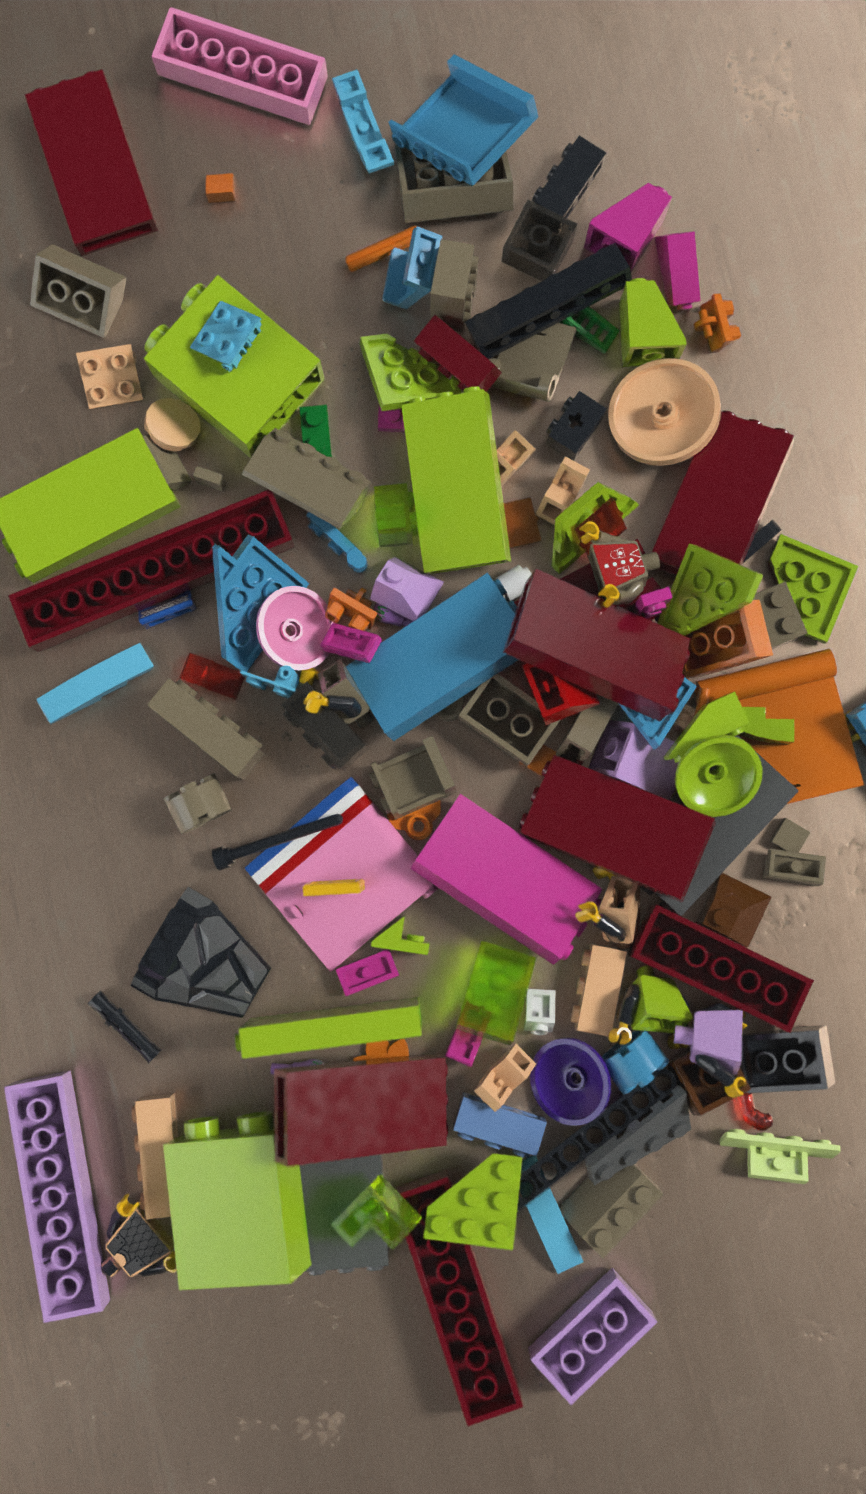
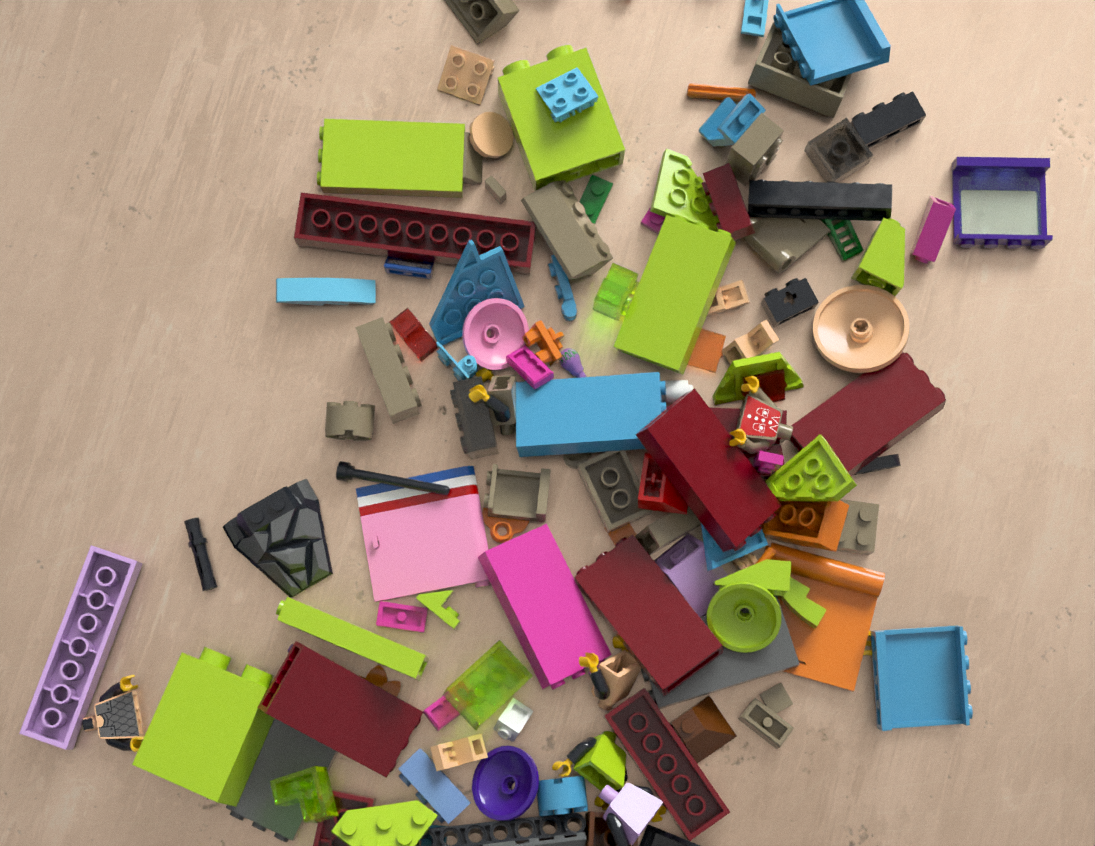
camera: 25 degrees right, 5 degrees down
light nougat brick [132,1093,179,1220] -> none
yellow tile [303,879,365,896] -> none
lavender slope [370,557,444,621] -> none
light nougat brick [571,943,627,1037] -> none
dark pink slope [583,183,672,272] -> none
orange hips [693,293,741,353] -> none
lime plate [768,534,858,644] -> none
none -> panel [952,157,1053,249]

